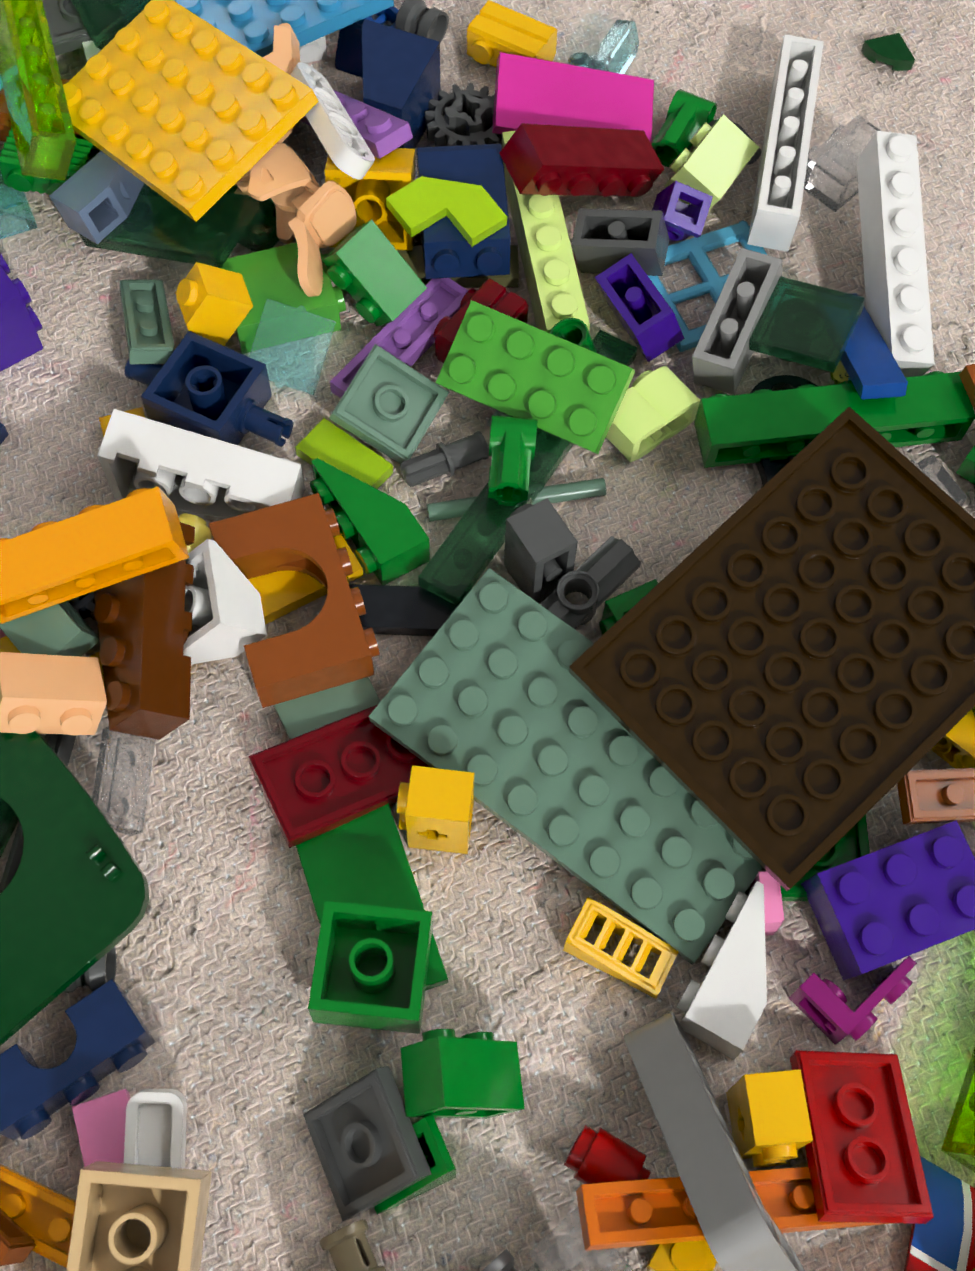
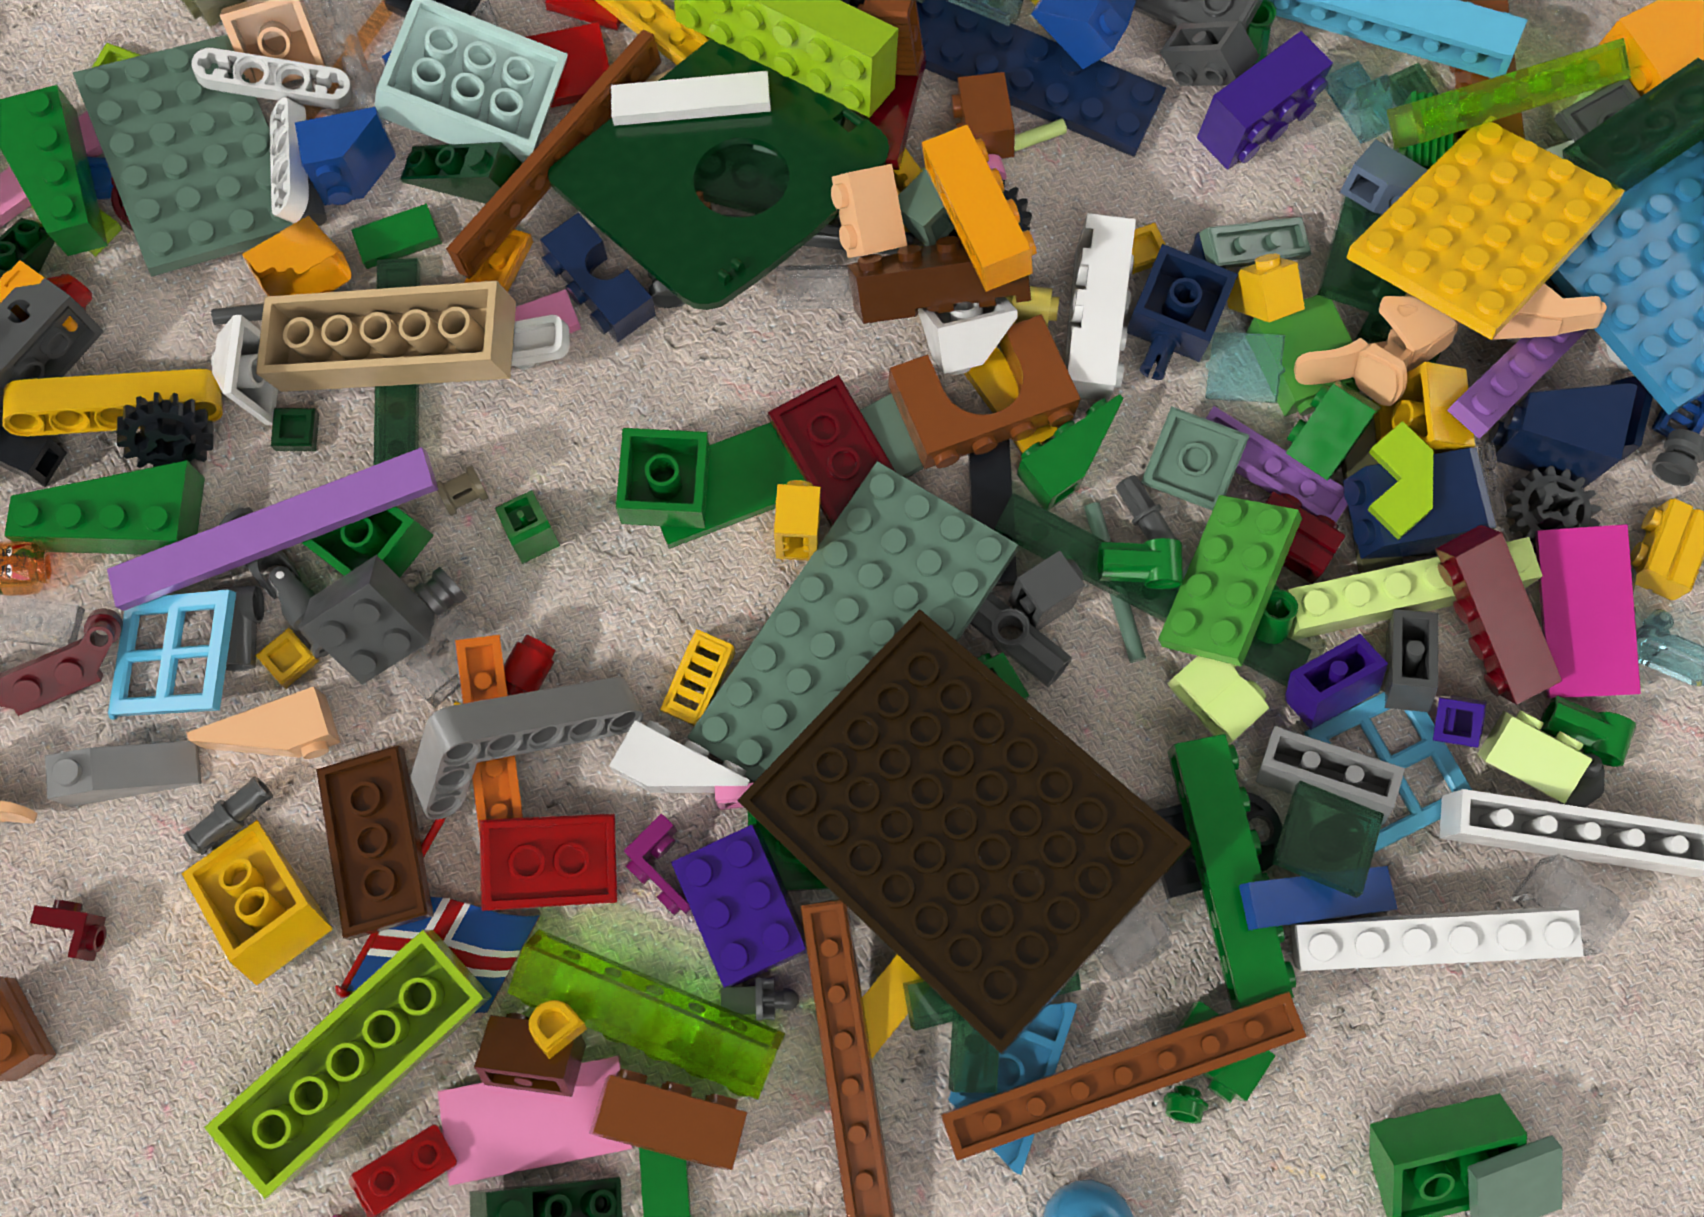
camera: 85 degrees right, 10 degrees up
white beam [290,62,375,180] -> none
lime tile [295,418,393,489] -> none
dark grey tile [303,1066,432,1221] -> none
green brick [400,1028,525,1119] -> none
yellow brick [726,1069,813,1168] -> none

